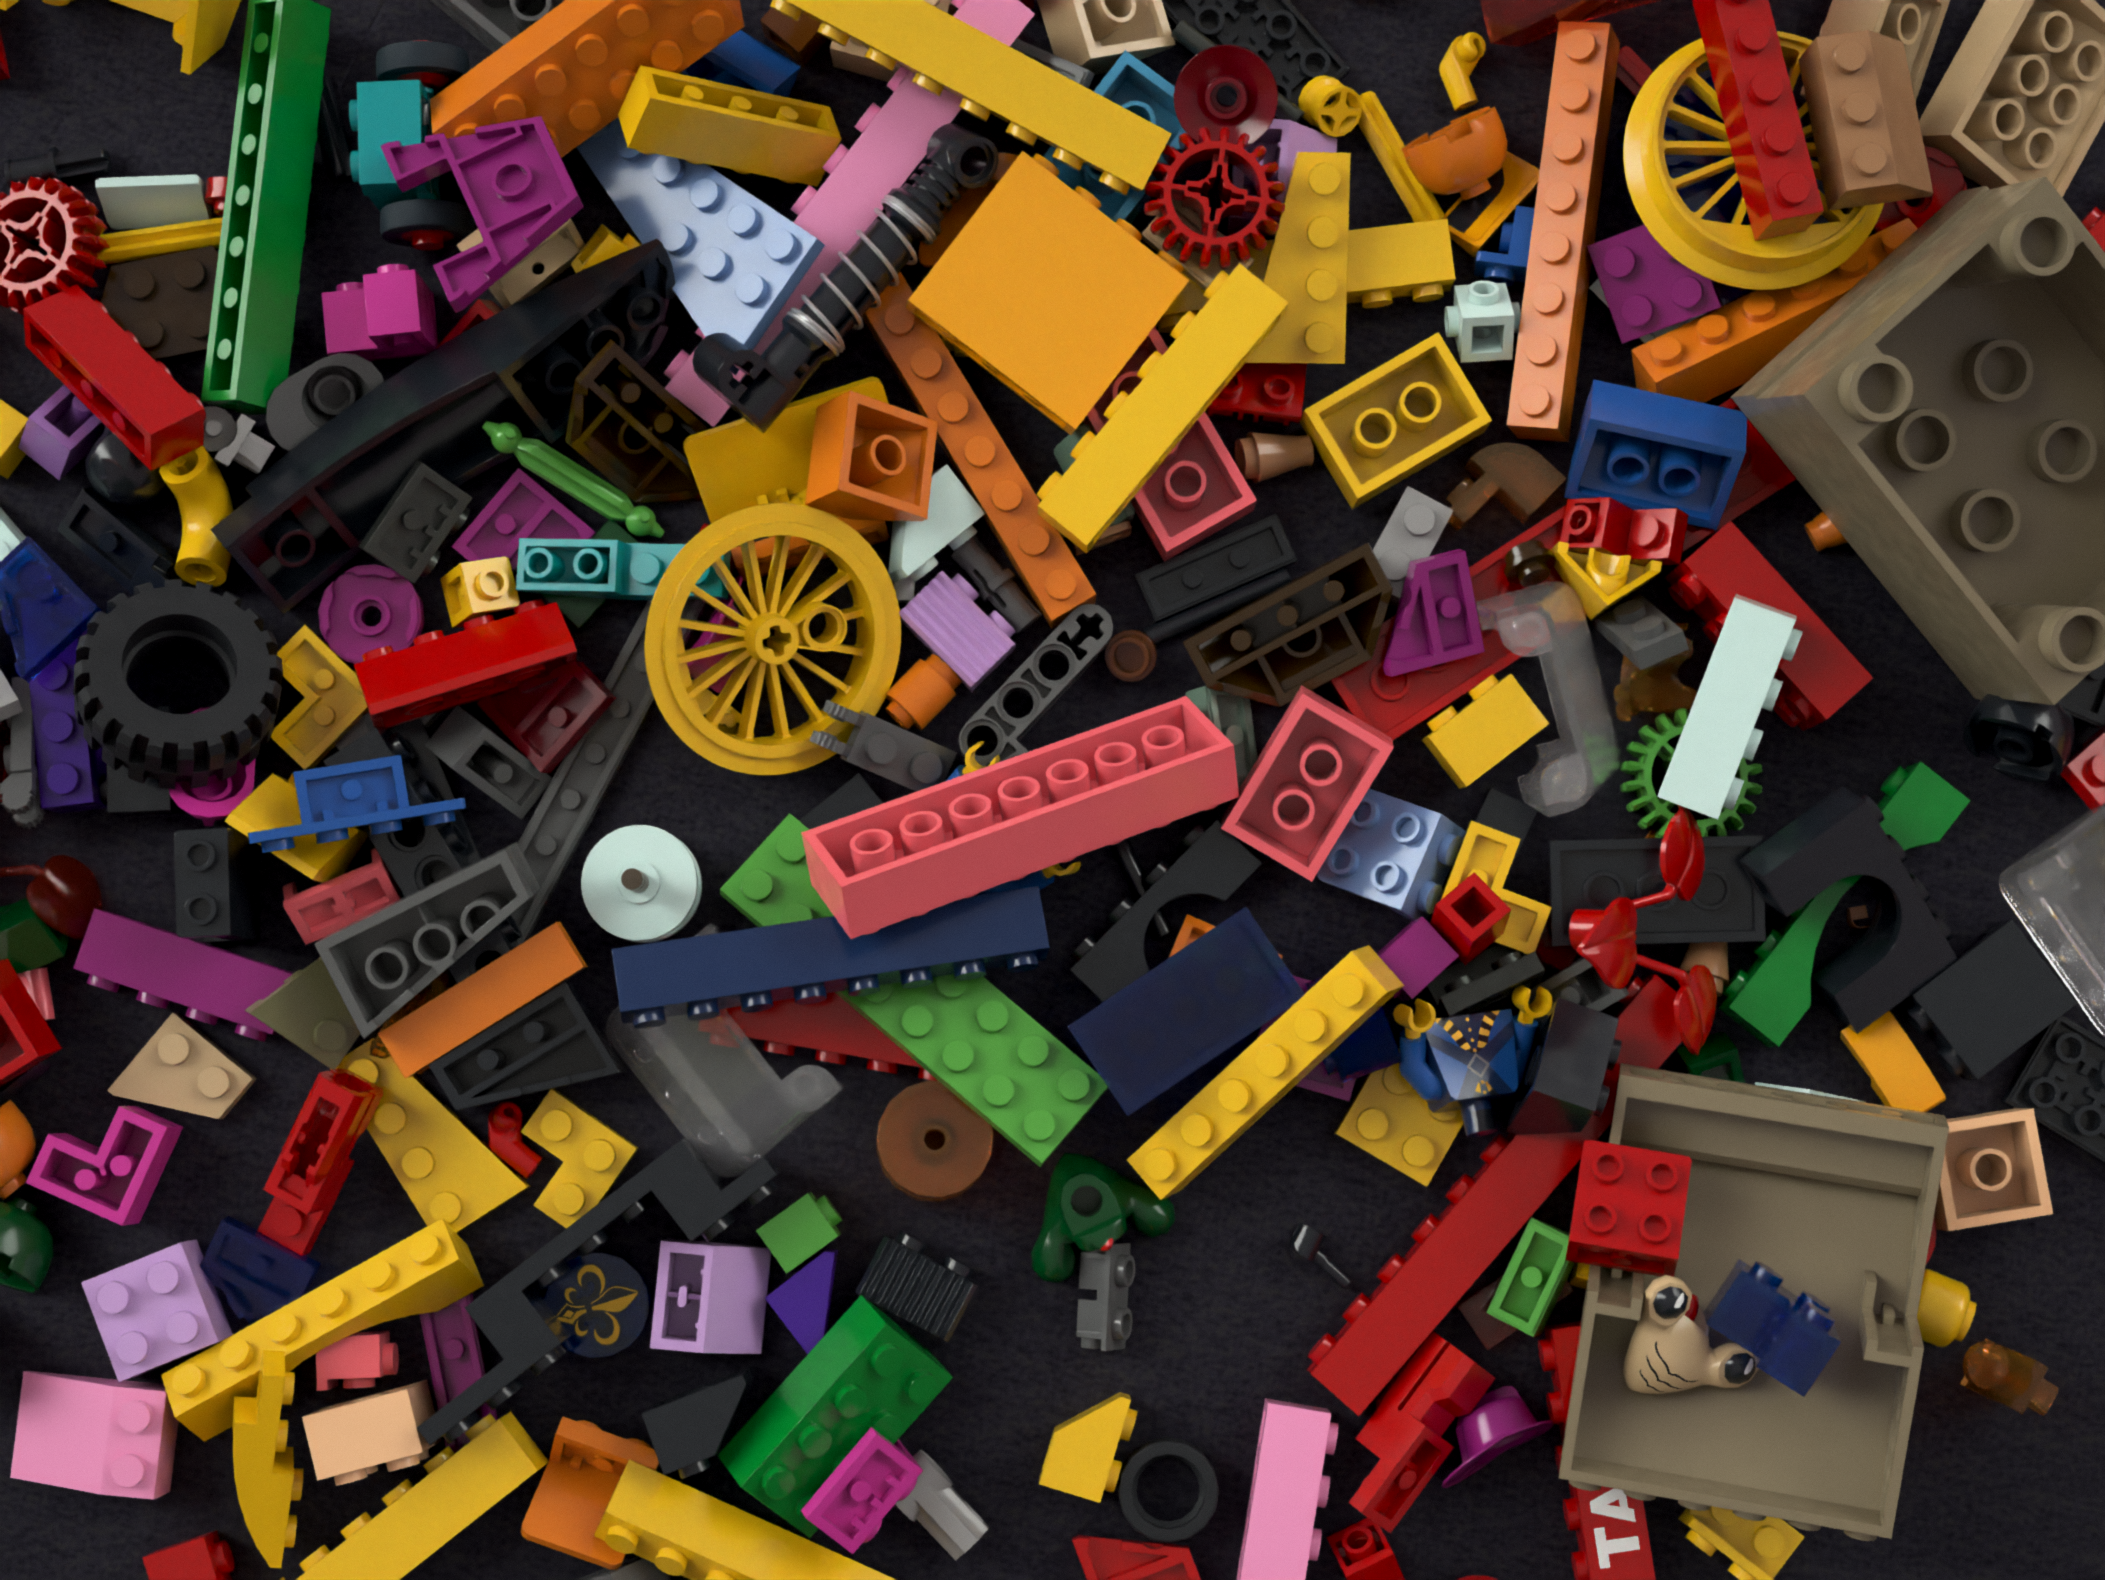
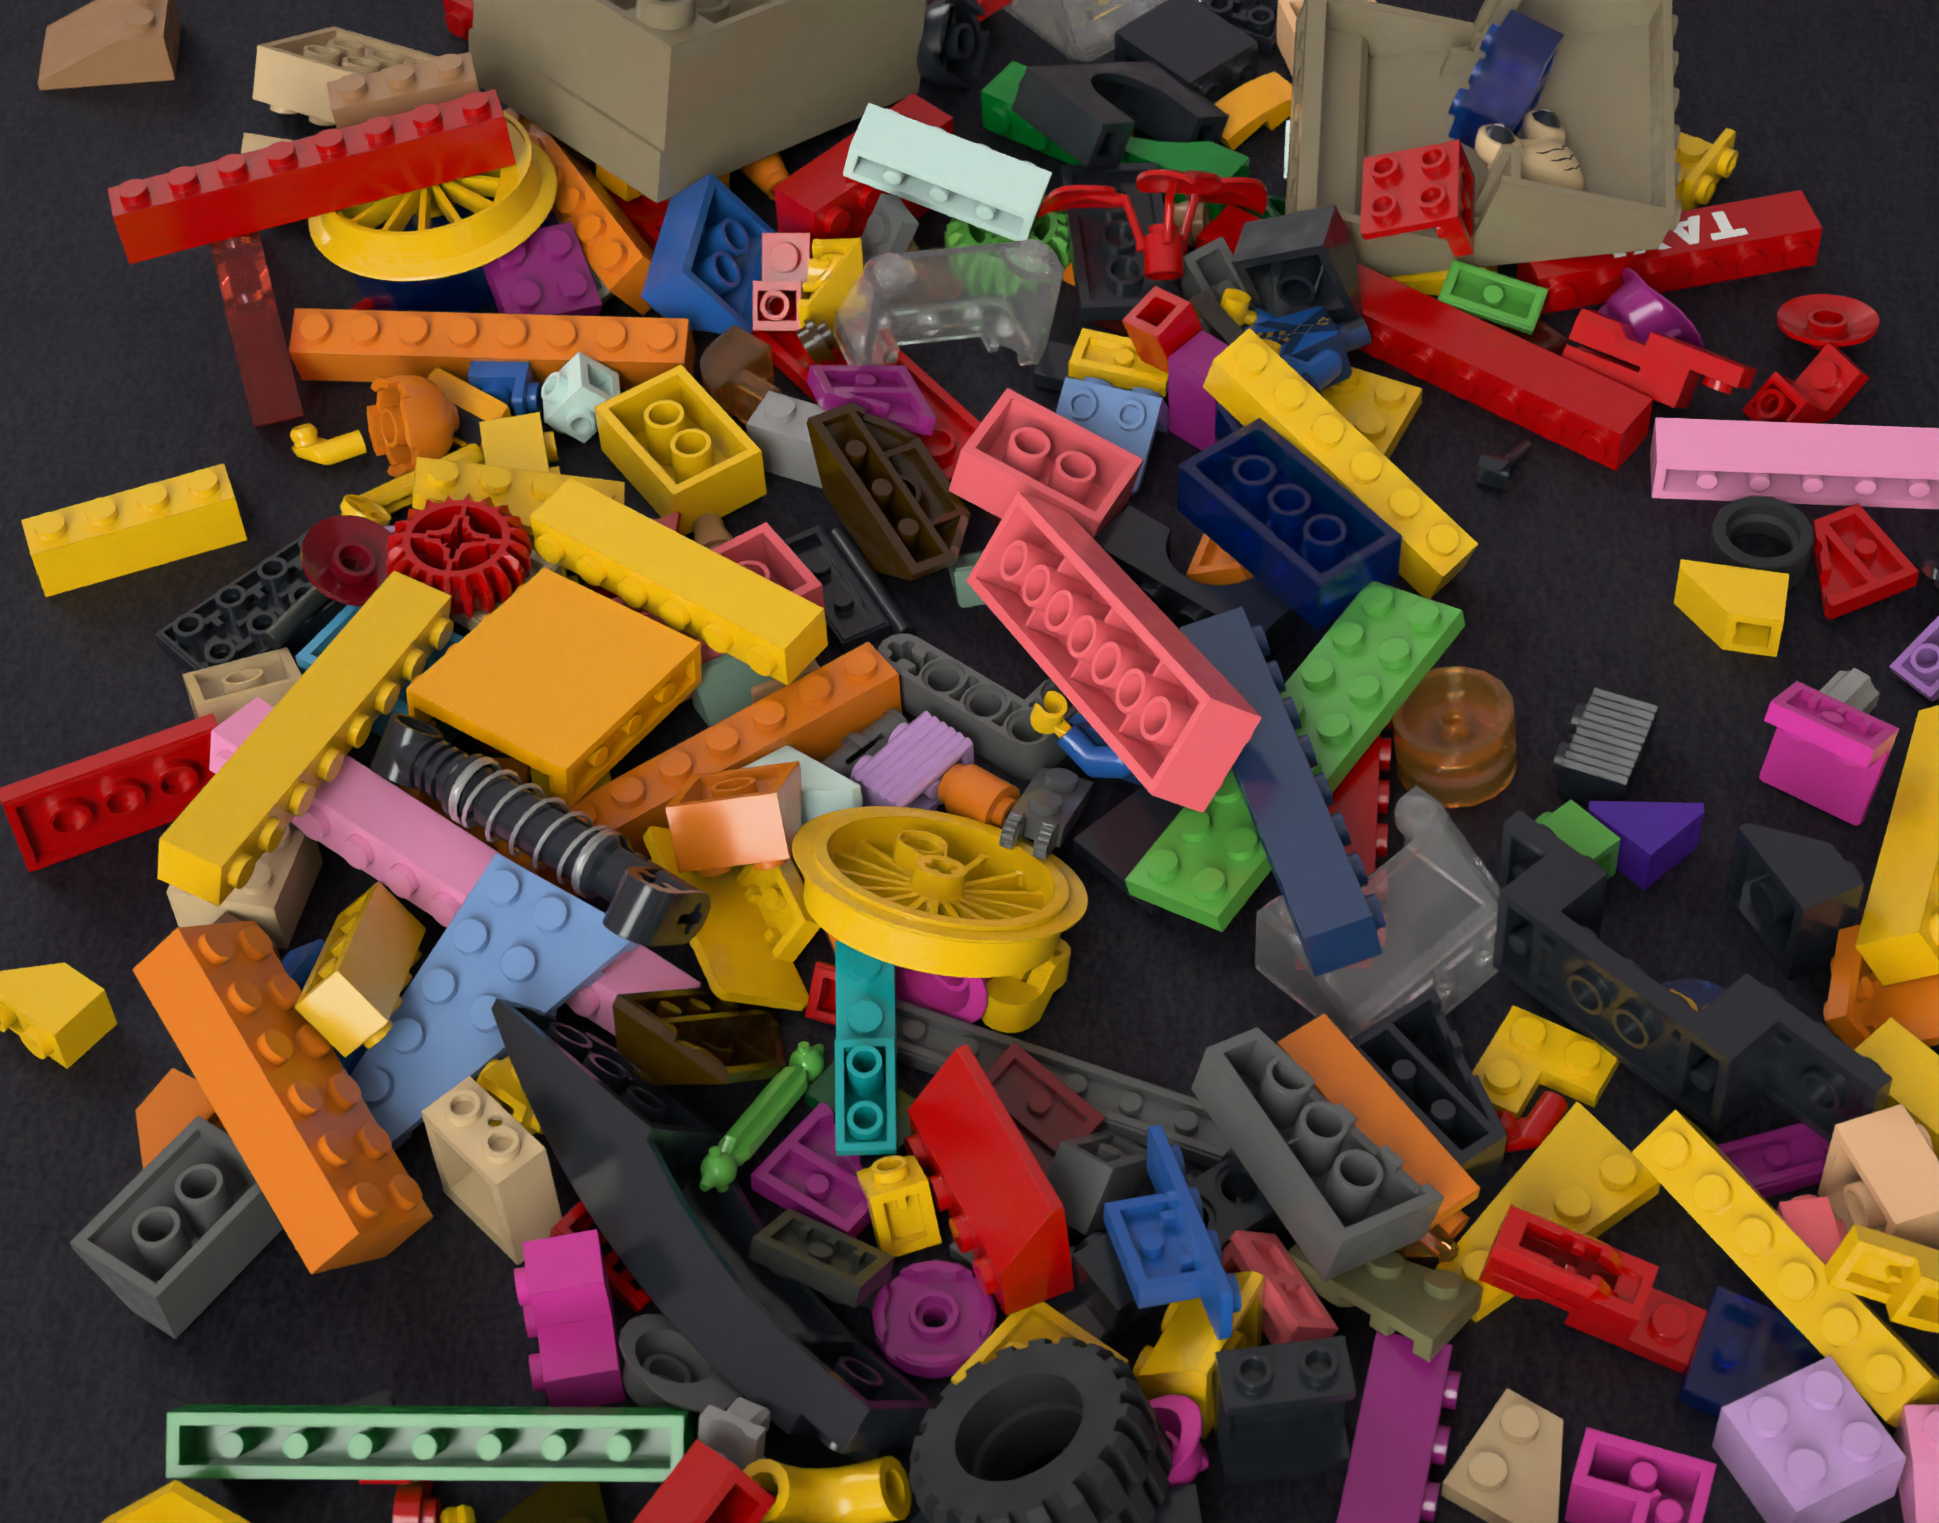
camera: 90 degrees left, 35 degrees down
brick [349,40,475,251] -> none
magenta wing [380,116,584,313] -> none
light aqua wheel [581,825,702,943] -> none
lavender slope [650,1238,772,1354] -> none
green brick [717,1295,953,1538] -> none
dark green head [1031,1152,1175,1283] -> none
dark grey hinge [1076,1243,1135,1351] -> none
reddish brown plate [1105,629,1157,682] -> none
yellow brick [1422,674,1550,789] -> none

